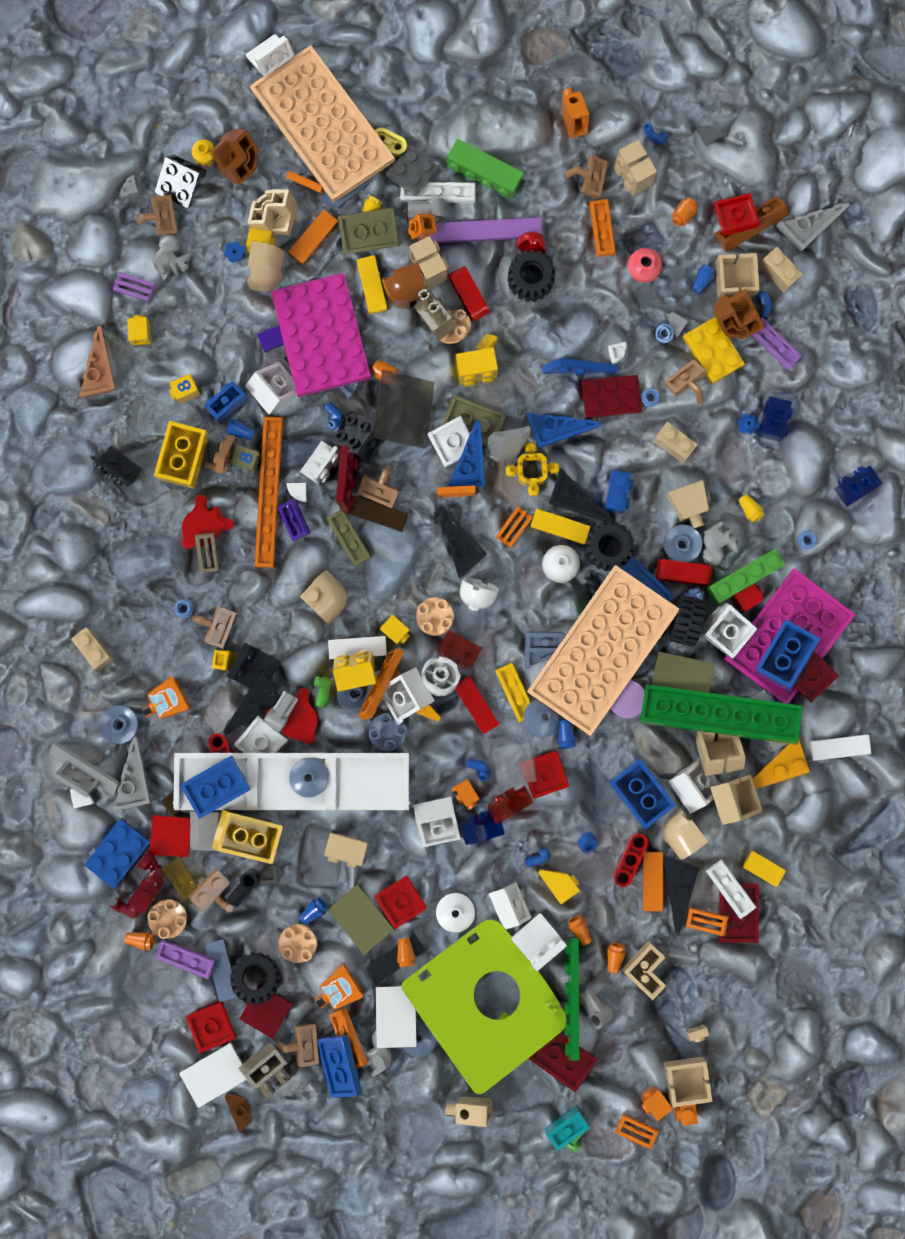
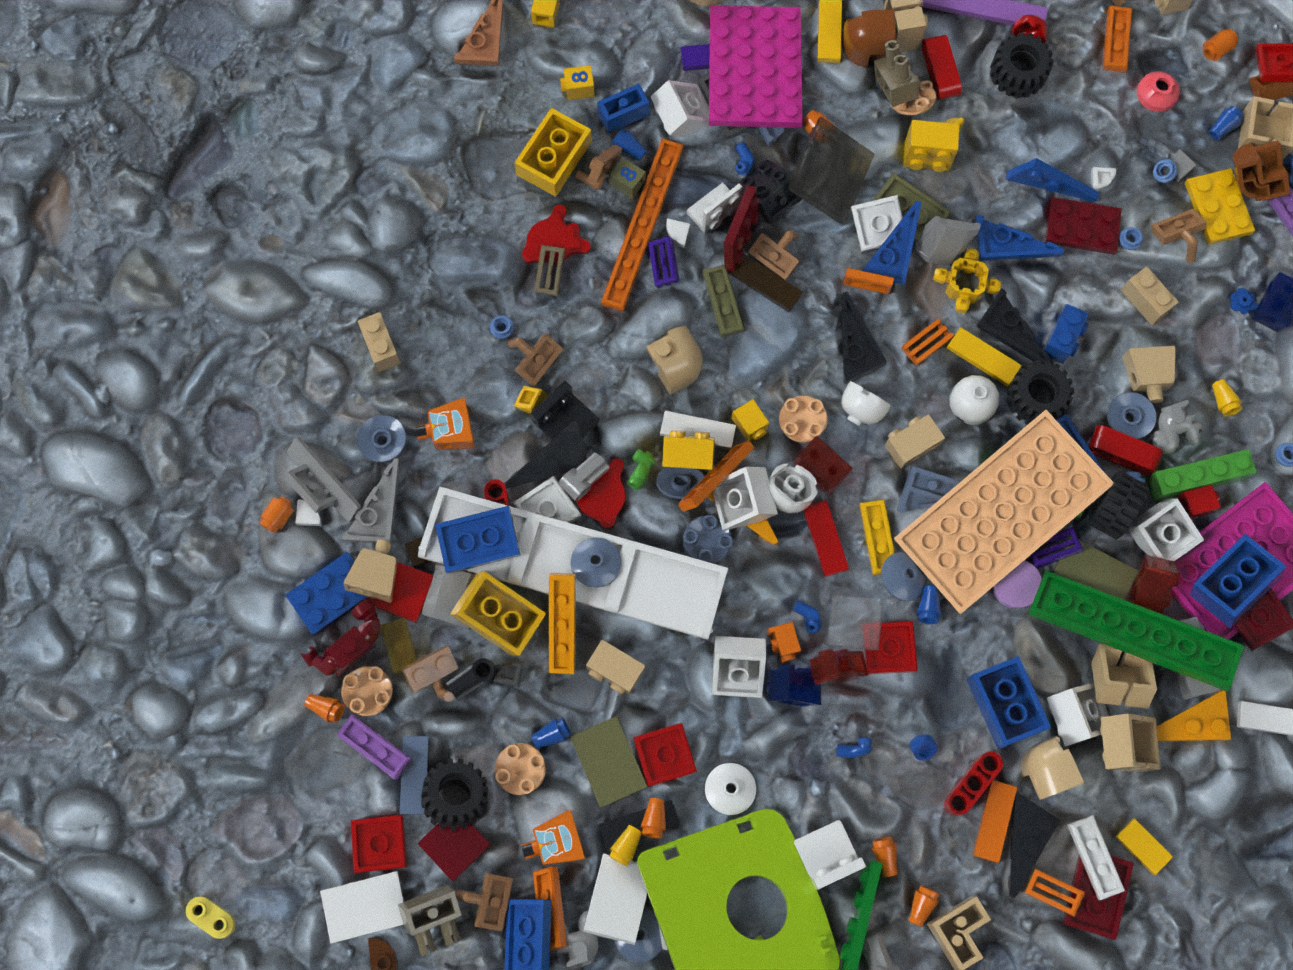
camera: 15 degrees right, 10 degrees down
black bracket [90,446,142,487] -> none
white panel [489,882,531,929] -> none
yellow slope [537,869,580,904] -> none
none -> light yellow plate [186,897,236,939]
none -> orange brick [259,496,294,534]
none -> tan torso [344,539,397,603]
none -> light orange plate [549,573,576,674]
none -> yellow cone [609,825,642,867]
none -> tan brick [885,414,945,469]
none -> dark purple tile [1030,527,1083,569]
none -> clear red brick [1130,554,1180,614]

